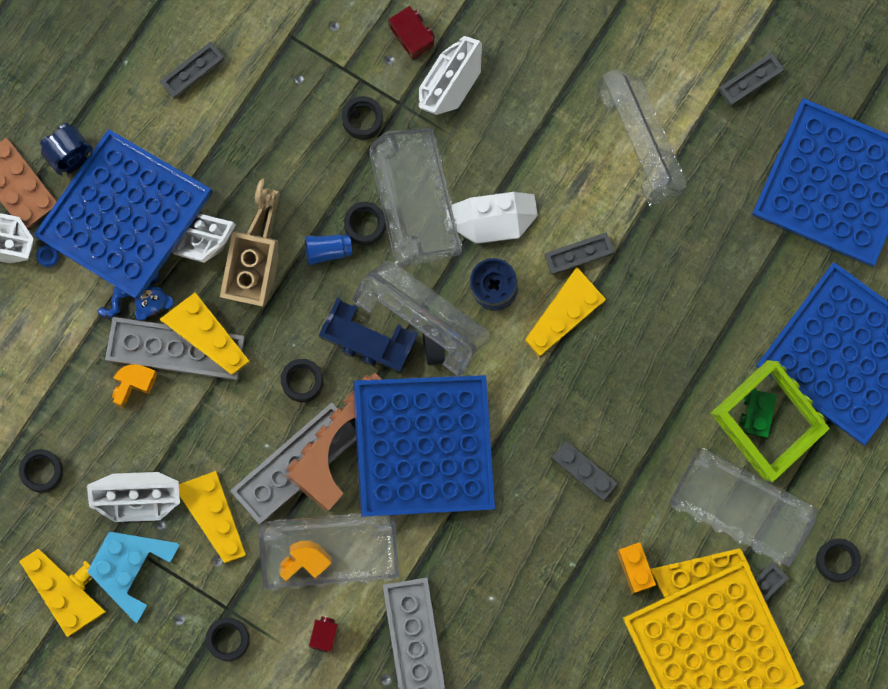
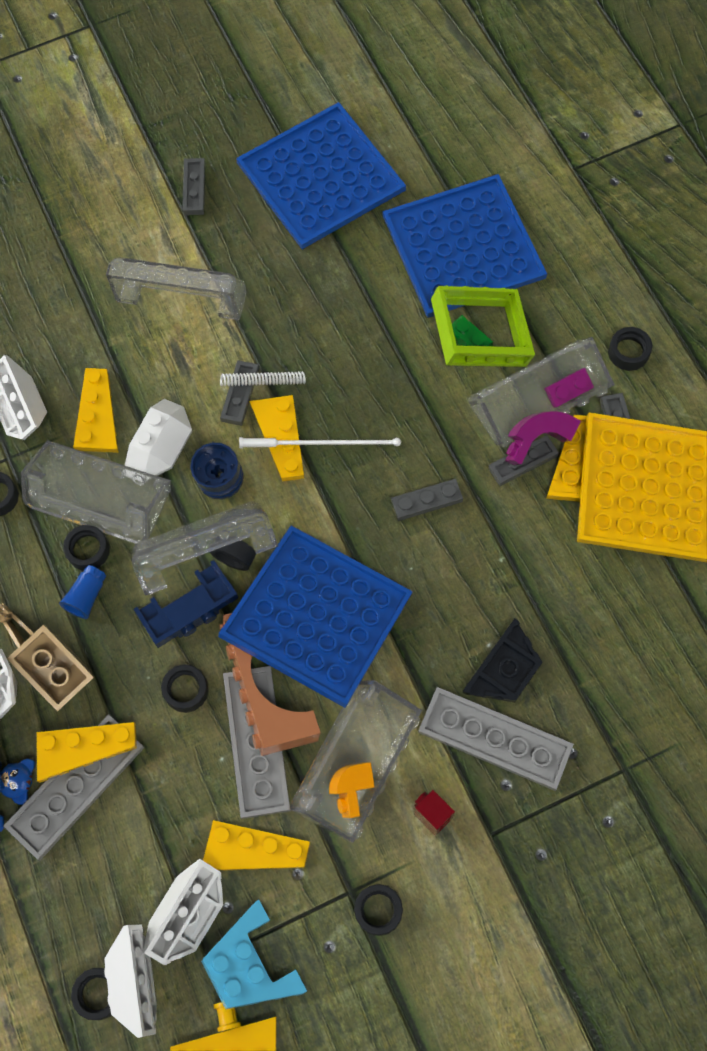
camera: 50 degrees left, 10 degrees down
light orange brick [112,364,158,409] -> none
light orange brick [617,542,656,594] -> none
none -> yellow wing [73,368,119,453]
none -> white wedge [104,924,157,1038]
none -> white piece [220,371,306,387]
none -> white piece [239,437,401,448]
none -> black wing [462,618,542,703]
none -> dark grey plate [488,435,559,487]
none -> magenta arch [505,411,581,465]
none -> magenta plate [544,368,594,408]

